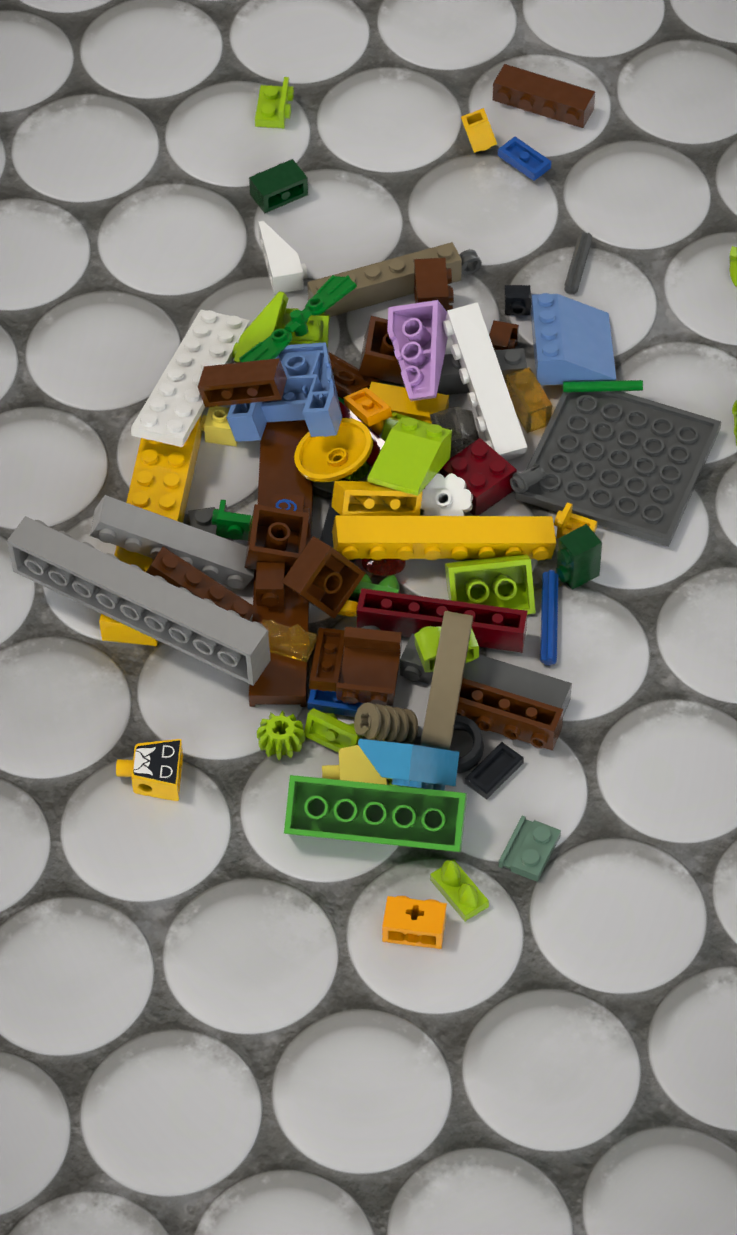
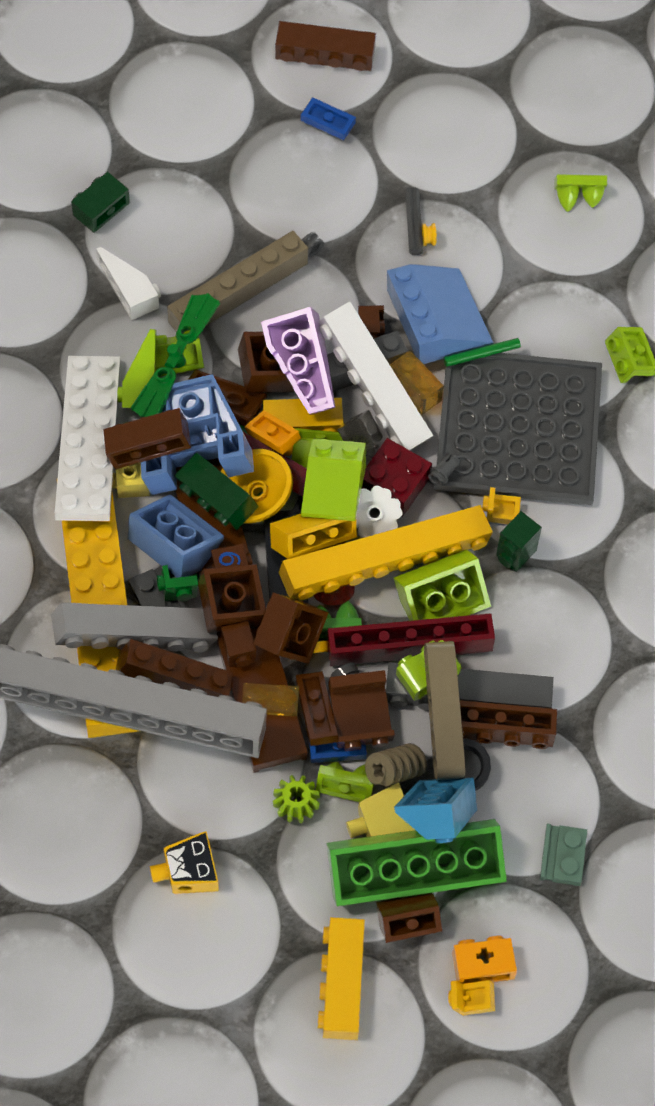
camera: 20 degrees left, 10 degrees up
lime bracket [255,77,294,128] -> none
reddish brown brick [414,258,454,311] -> none
lime tile [430,860,489,921] -> none
yellow brick [461,108,497,153] -> none
black tile [465,742,524,800] -> none
black bracket [504,285,531,316] -> none
blue axle [540,570,558,666] -> none
none -> medium blue slope [127,494,224,578]
none -> dark green brick [175,452,259,530]
none -> yellow brick [317,917,365,1040]
none -> reddish brown brick [376,893,442,943]
none -> yellow bush [422,223,437,246]
none -> yellow bracket [448,980,495,1016]

